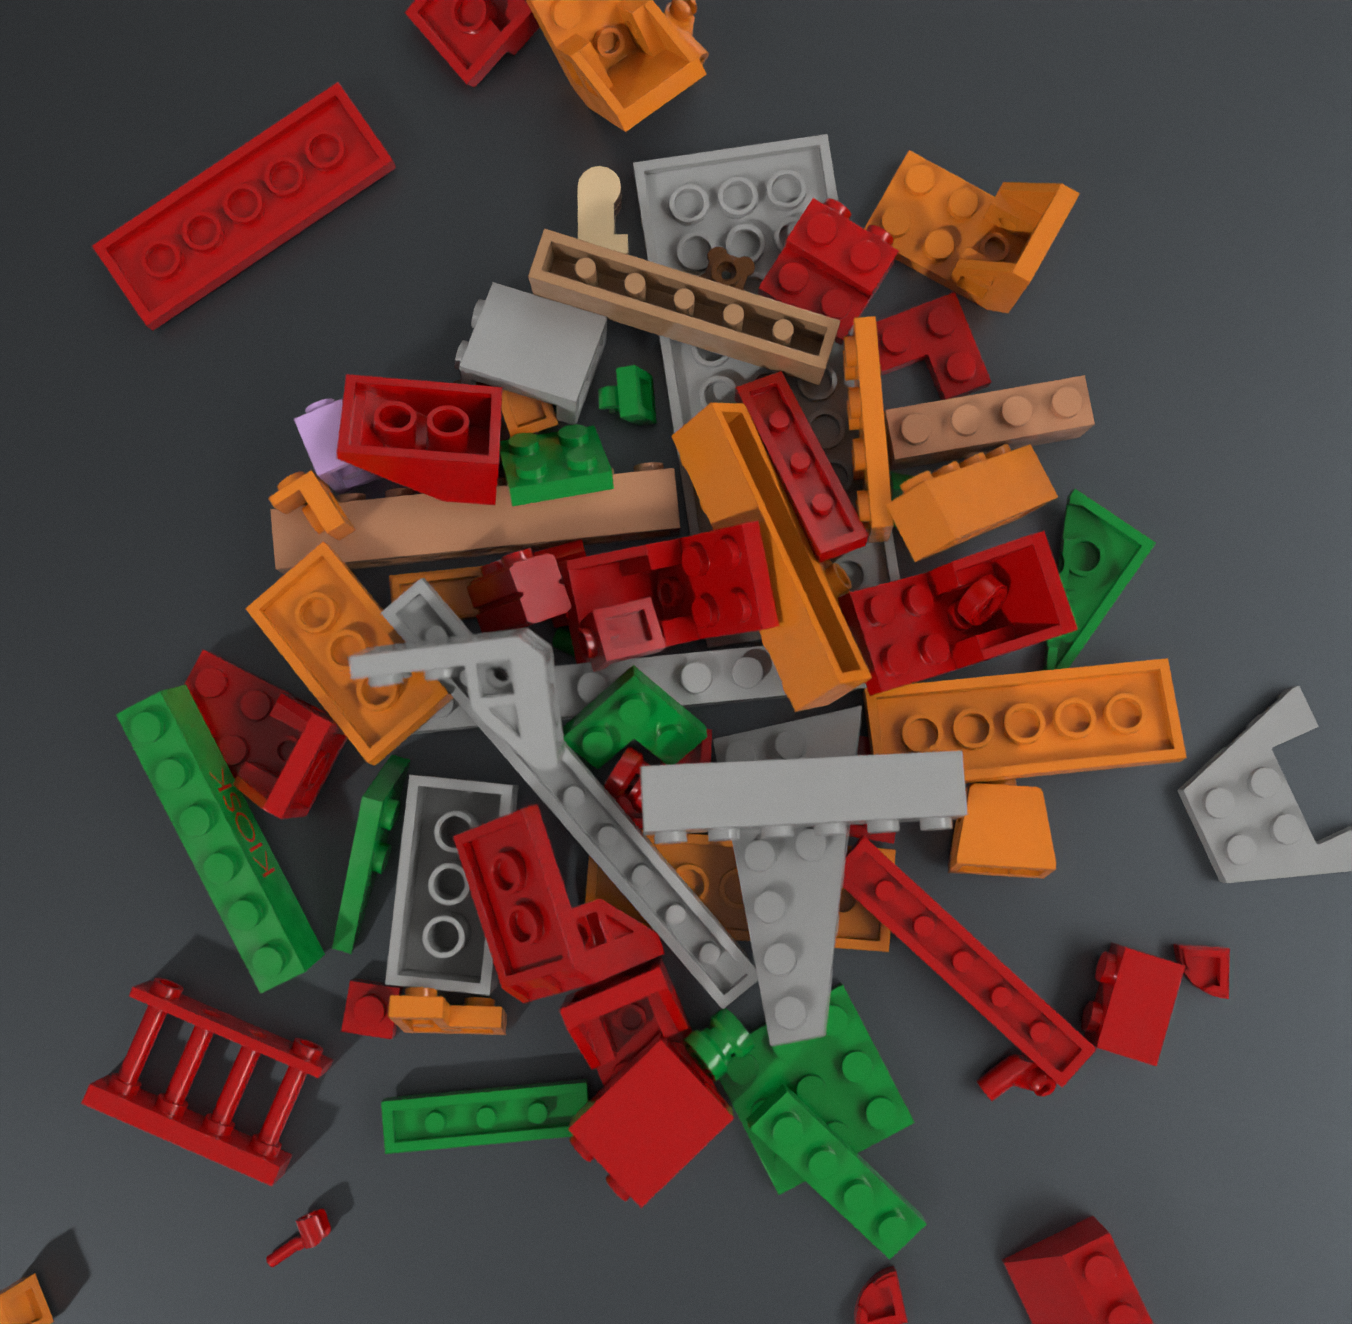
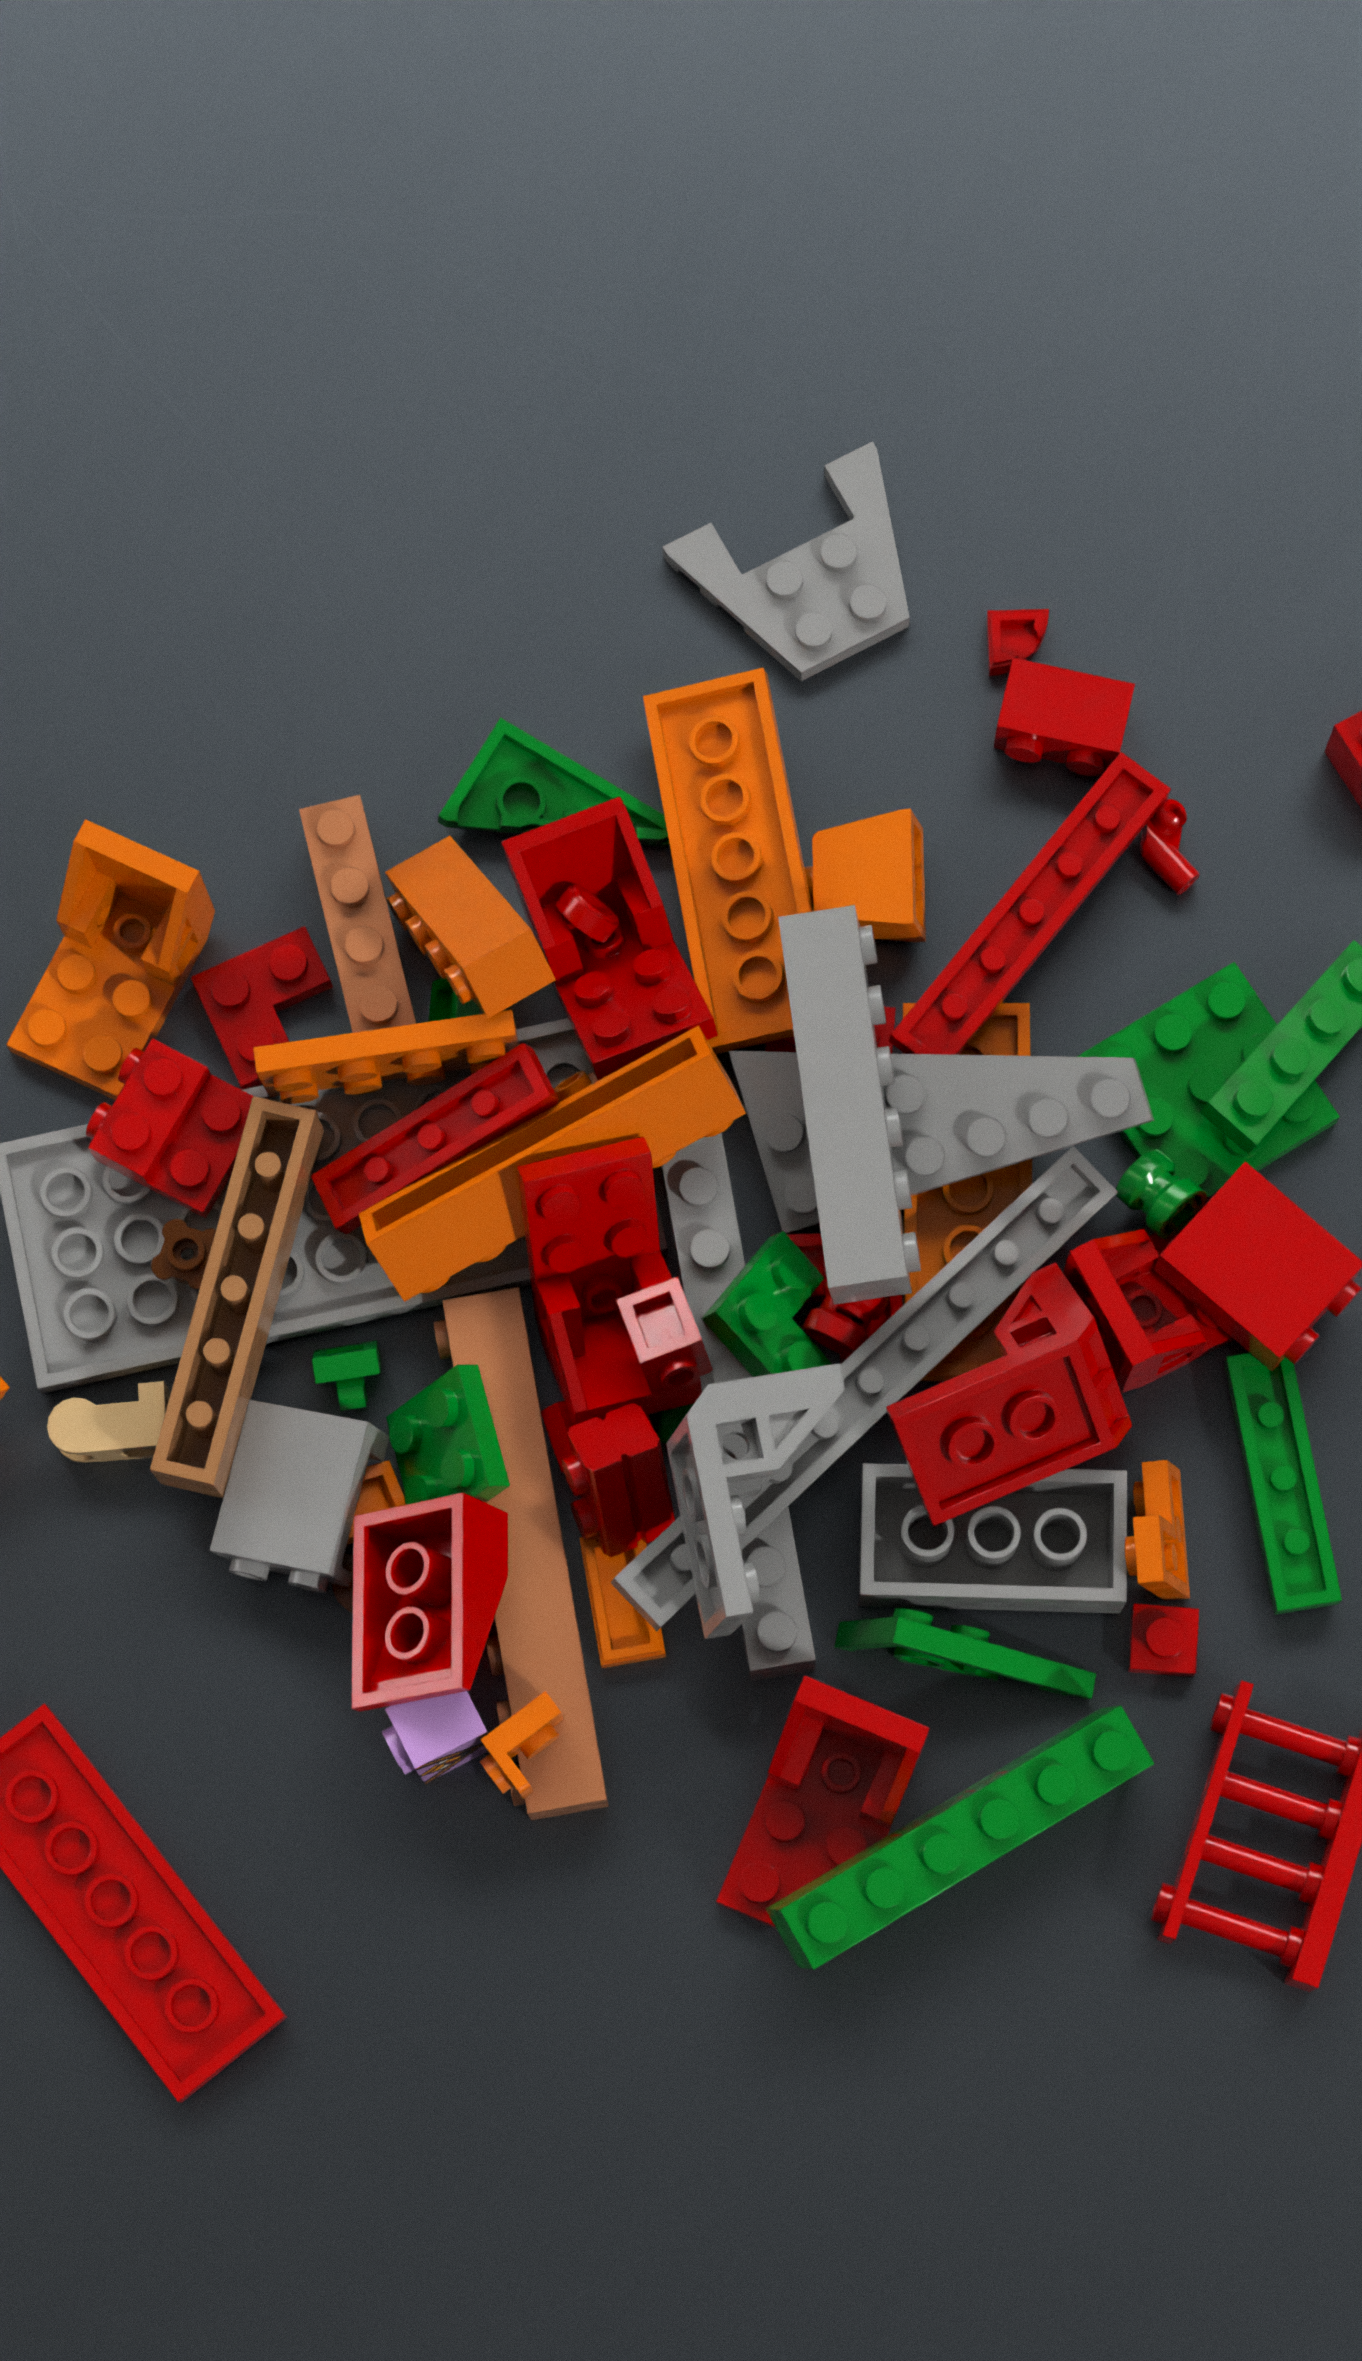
camera: 90 degrees left, 10 degrees down
orange plate [245,541,454,766] -> none

